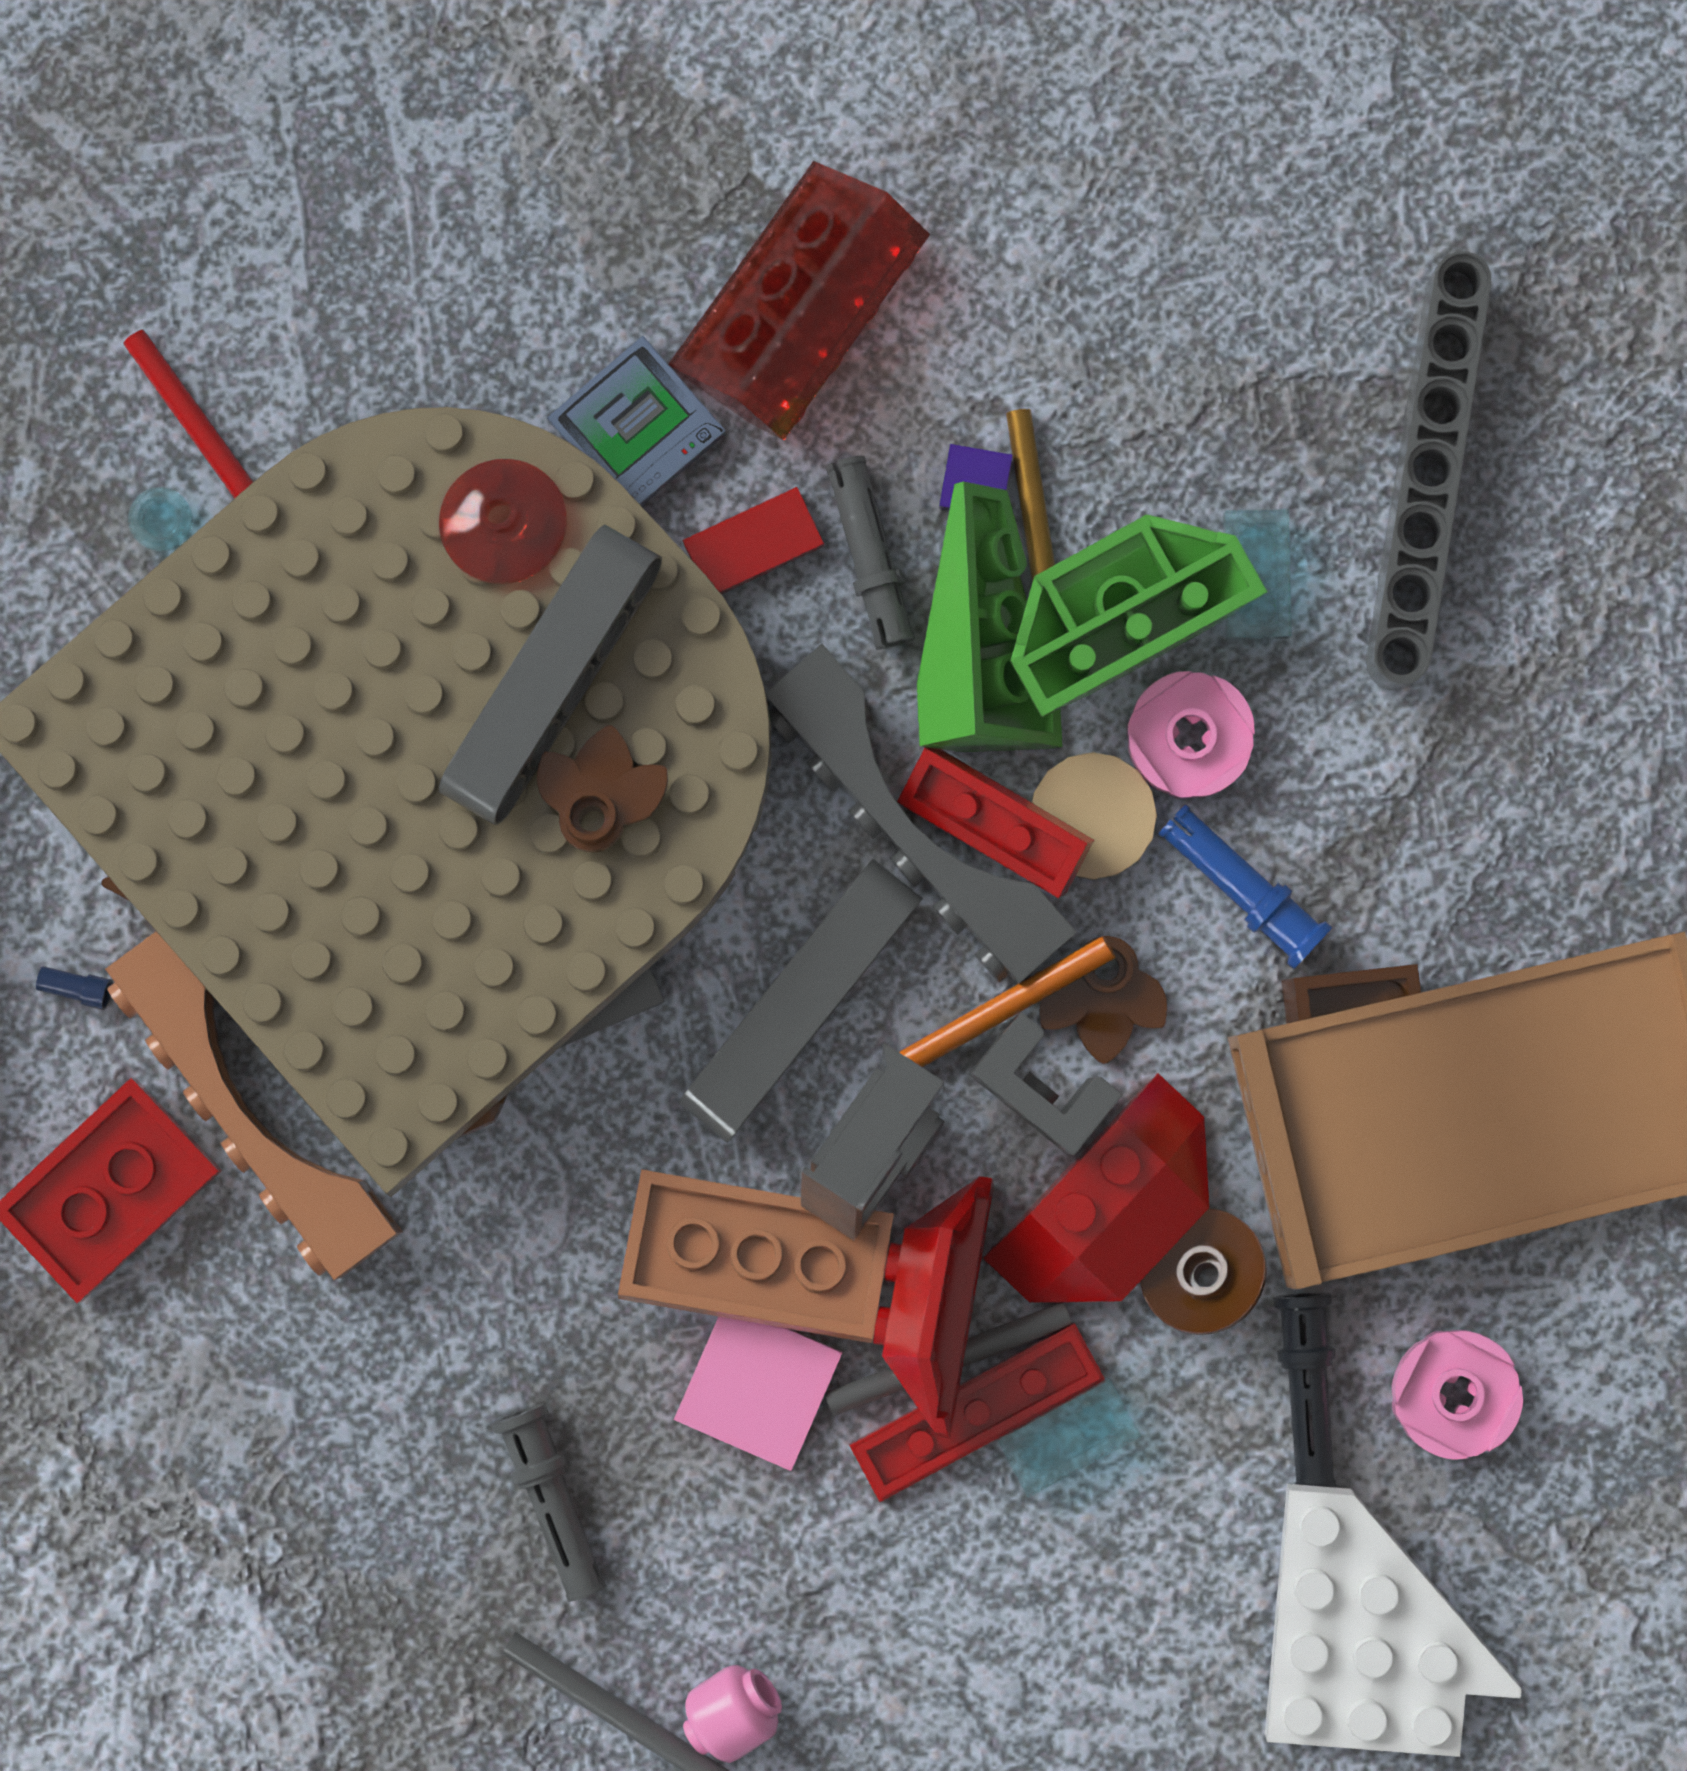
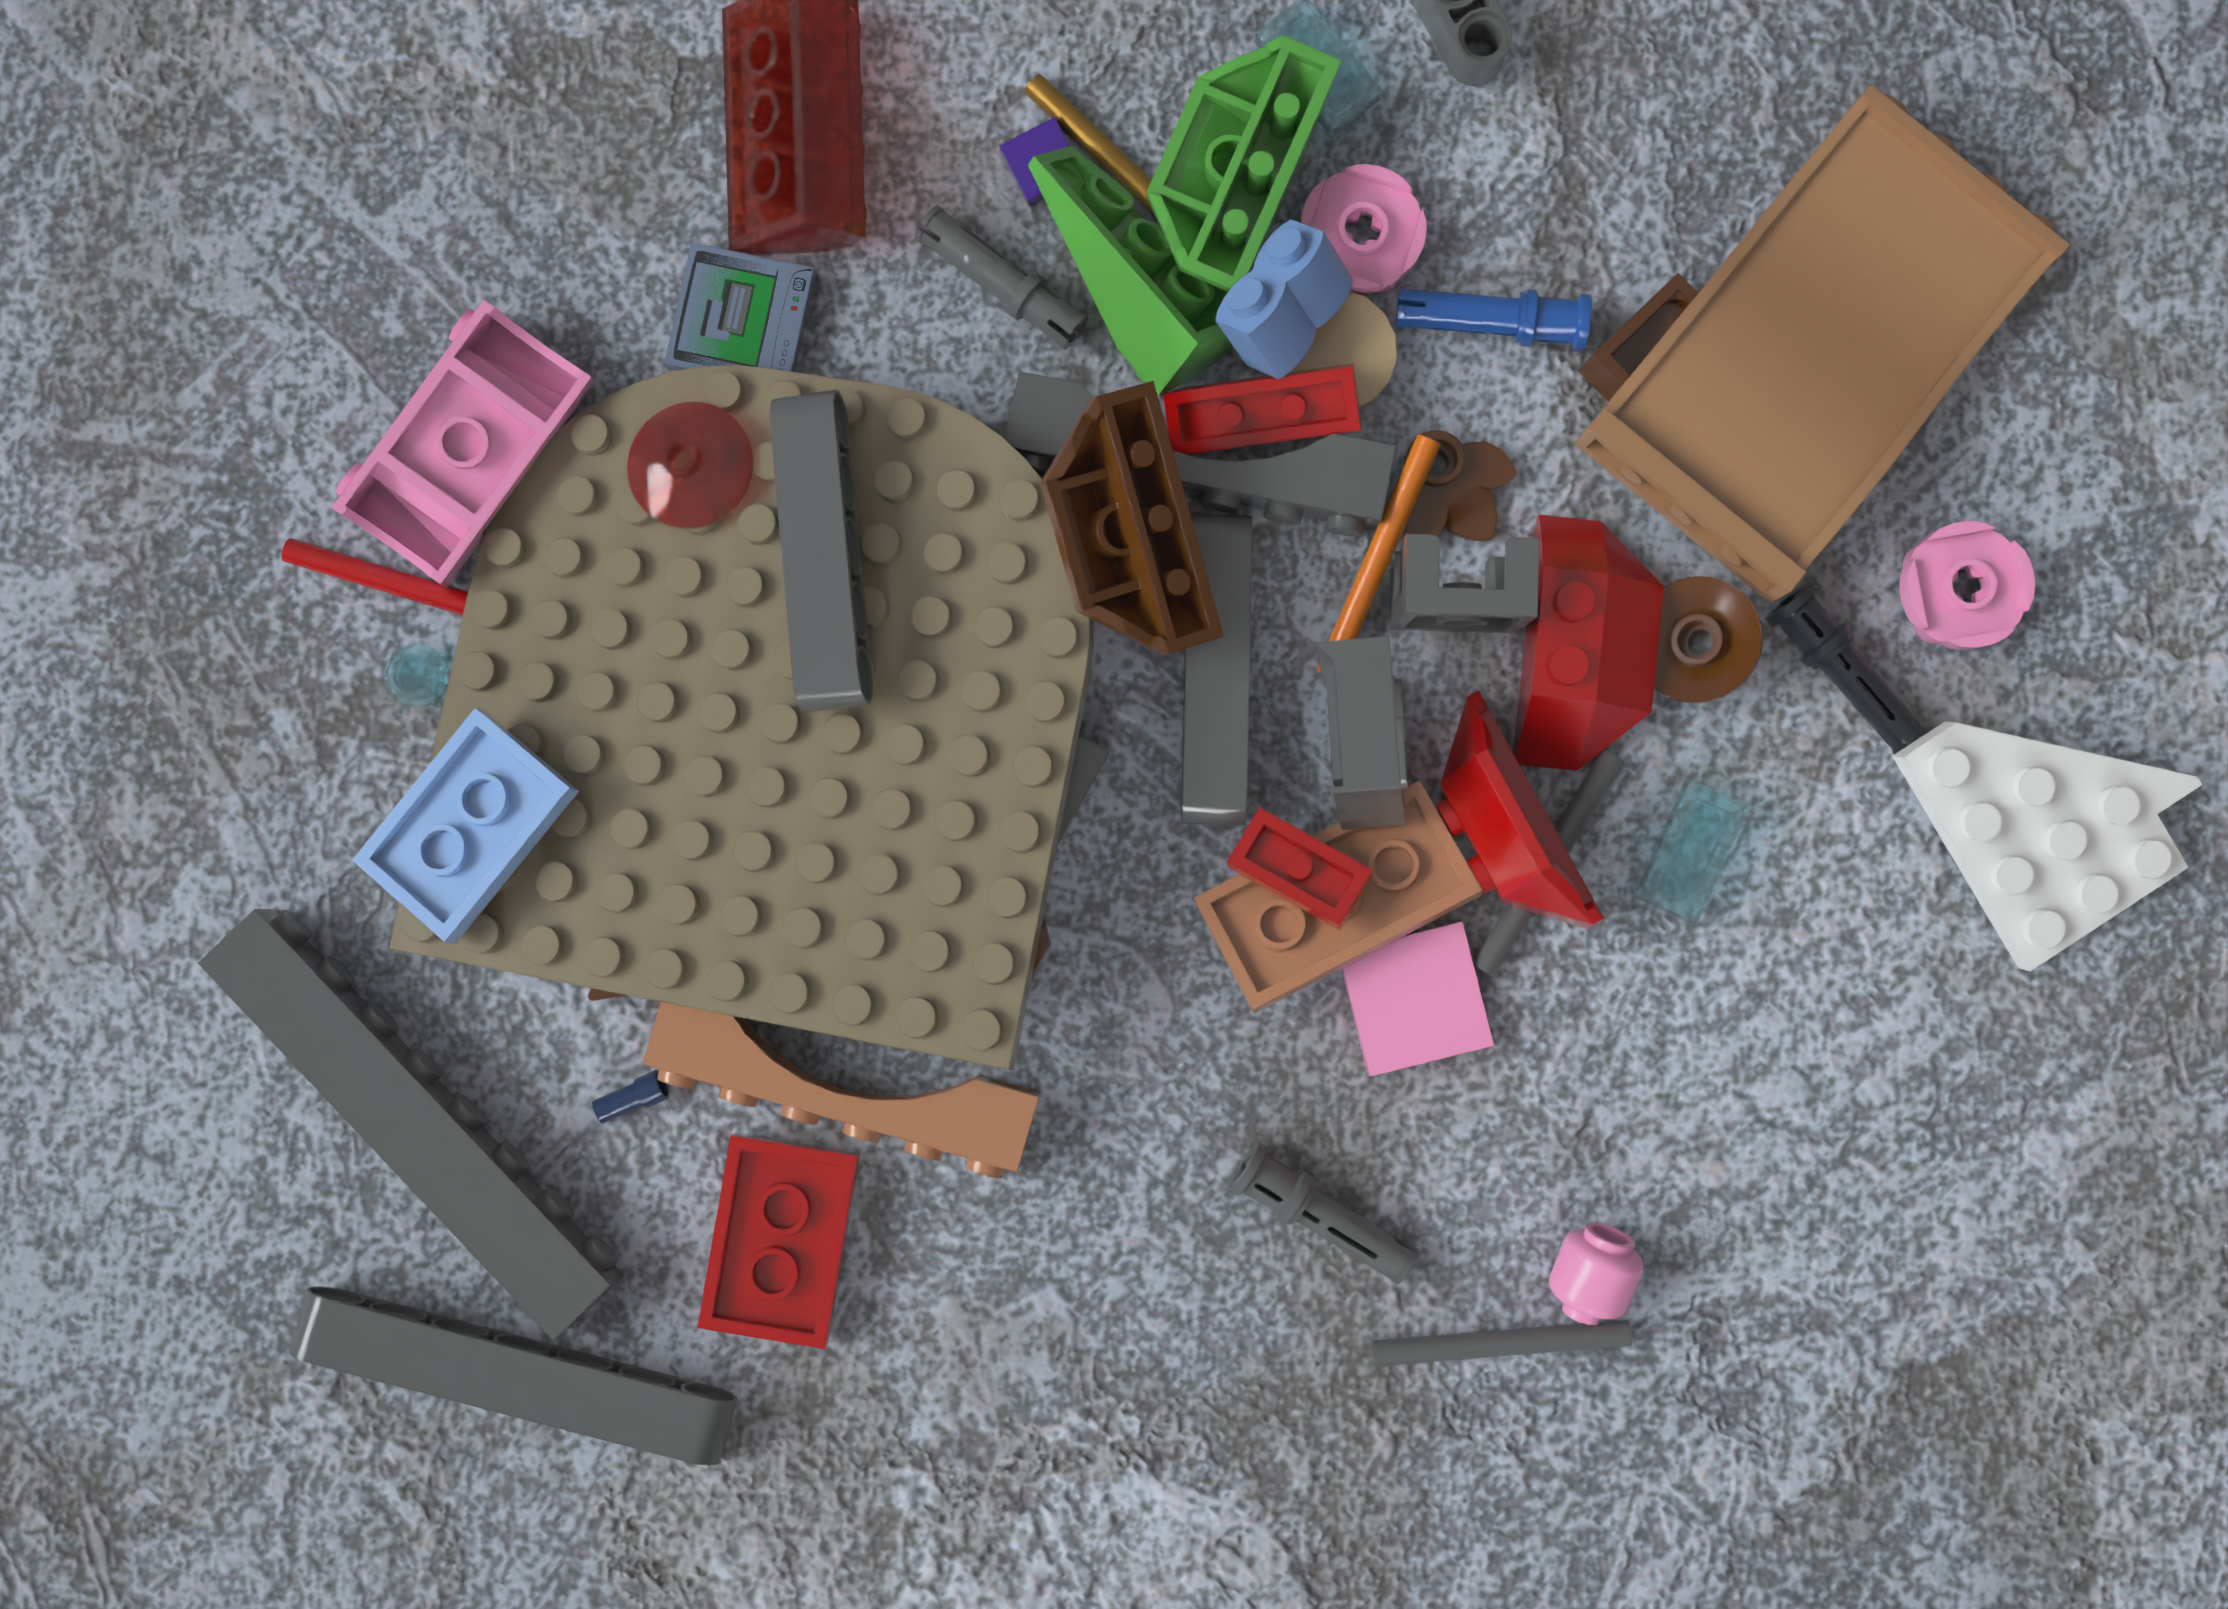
camera: 35 degrees left, 0 degrees up
reddish brown plate [537,725,668,853] -> none
red tile [682,487,824,595] -> none
red tile [849,1322,1105,1502] -> none
none -> bright pink piece [331,300,596,586]
none -> light blue plate [352,707,579,944]
none -> reddish brown wedge [1040,381,1224,655]
none -> medium blue brick [1215,219,1353,379]
none -> red plate [1227,807,1373,930]

